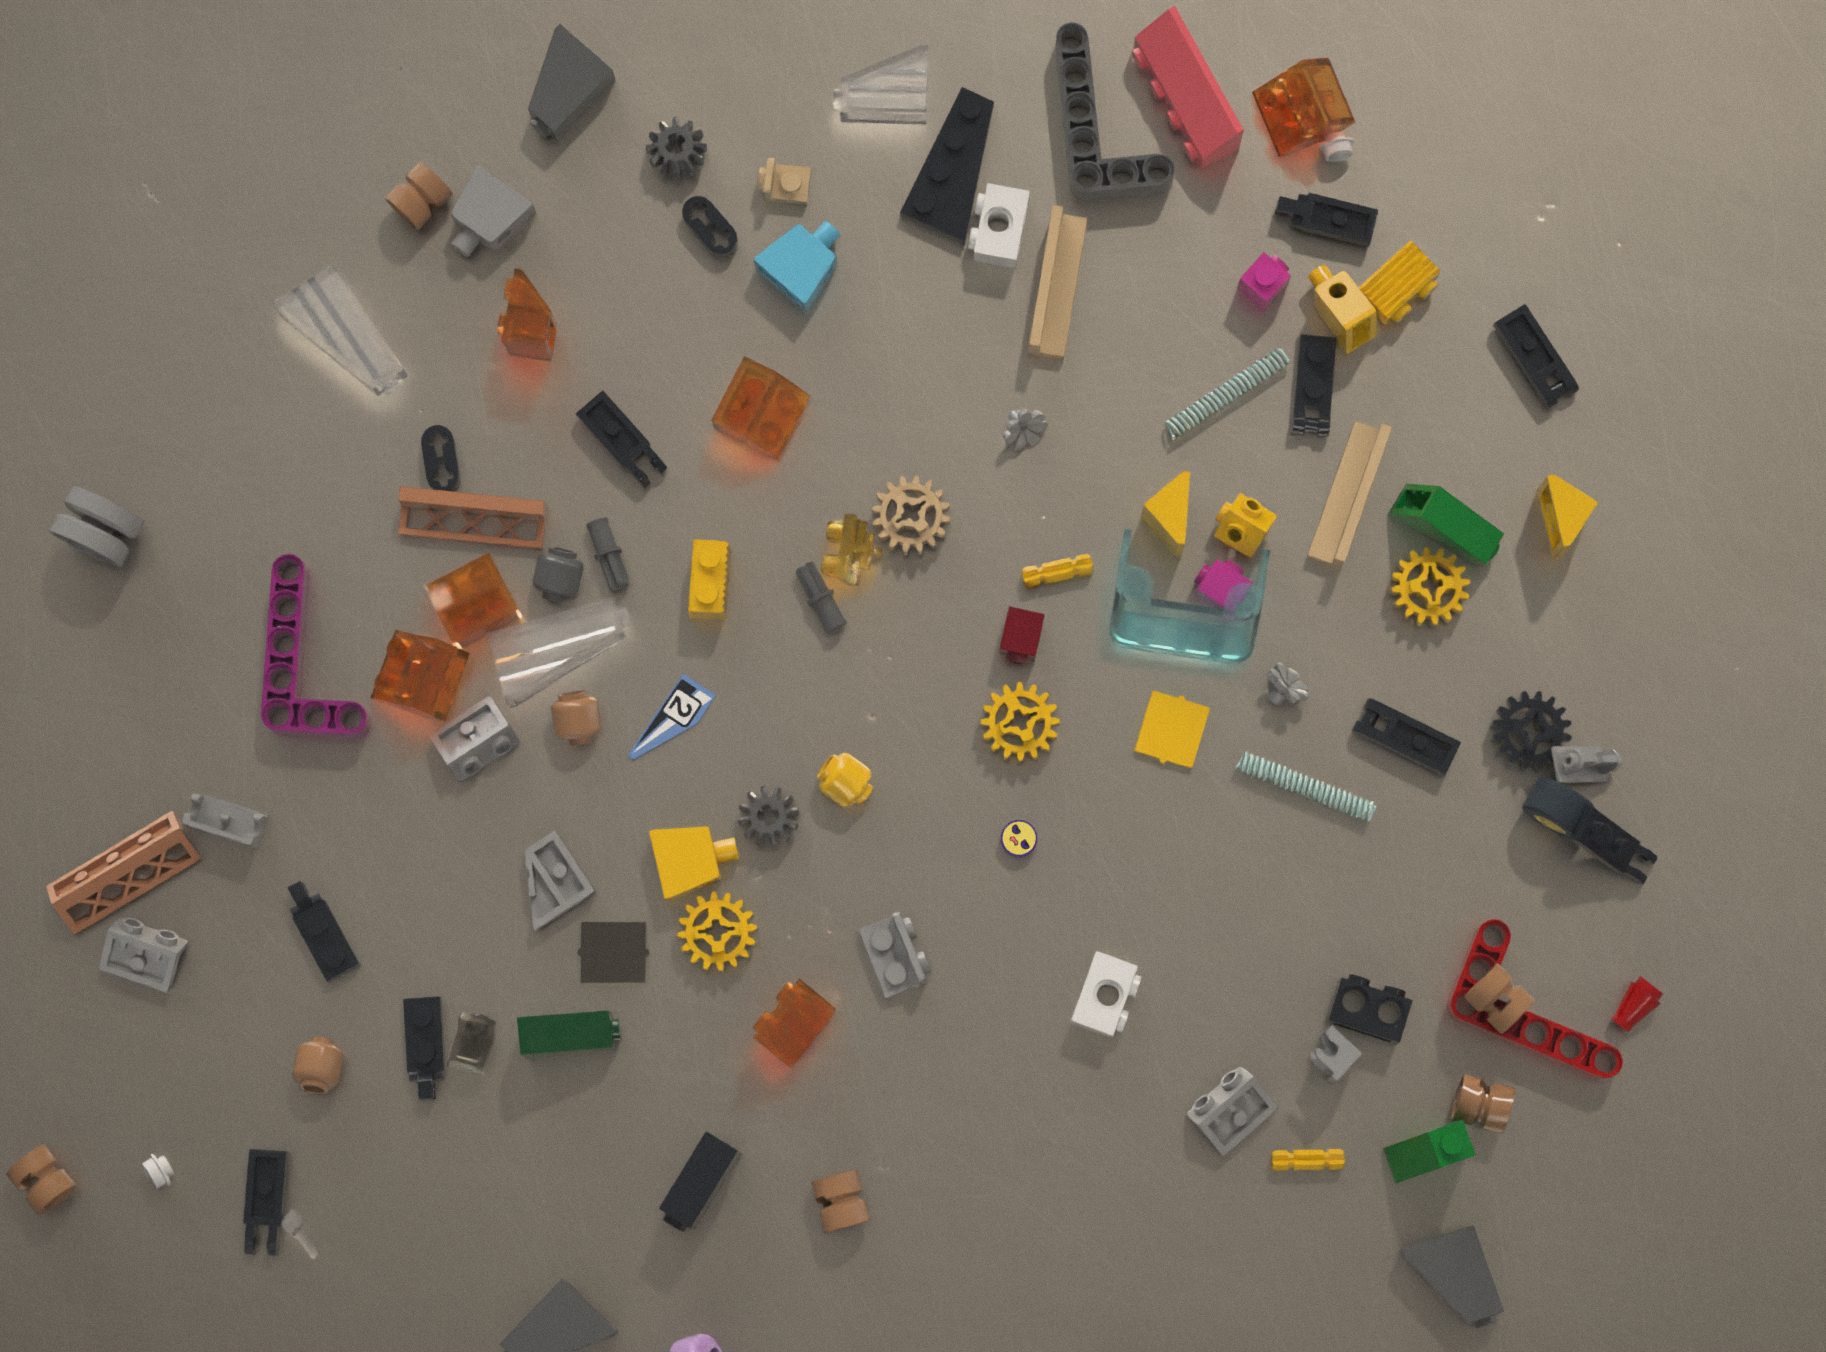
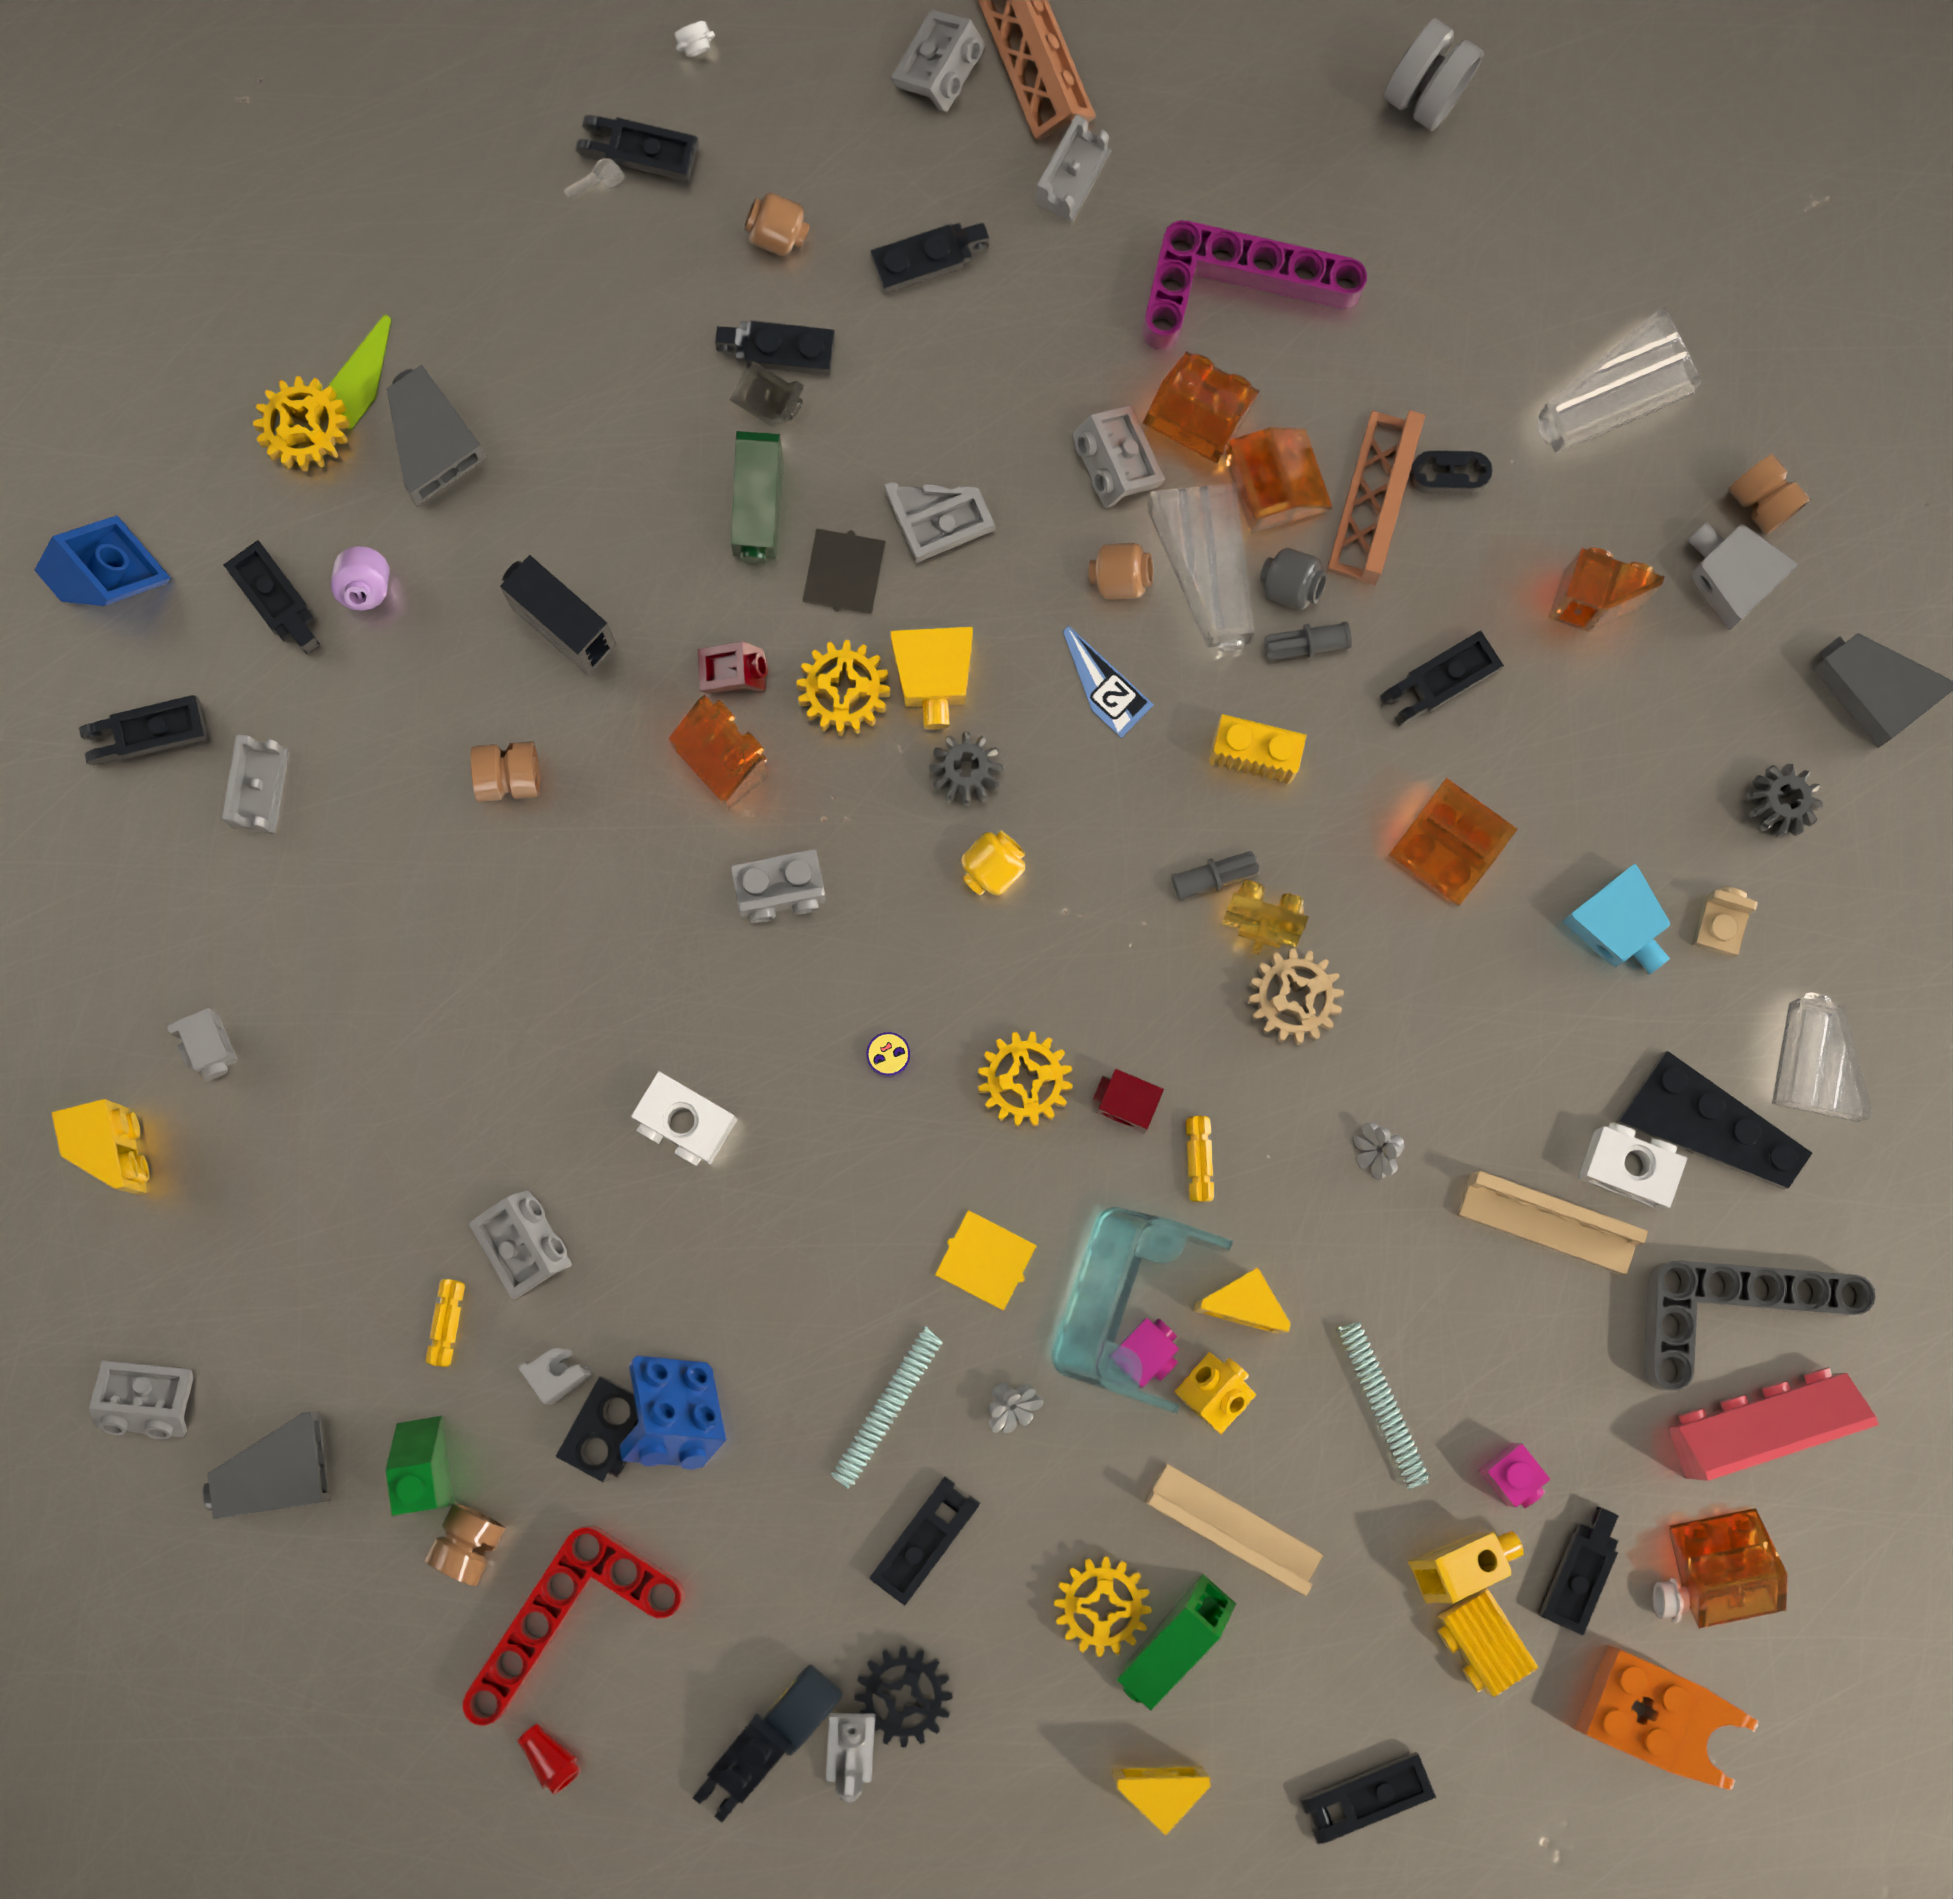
camera: 90 degrees right, 0 degrees up
black beam [682,196,738,258] -> none
black plate [1292,334,1337,437] -> none
medium nougat wheel [1464,963,1535,1034] -> none
none -> blue bracket [619,1356,726,1470]
none -> bracket [698,641,768,694]
none -> orange brick [1574,1645,1758,1790]

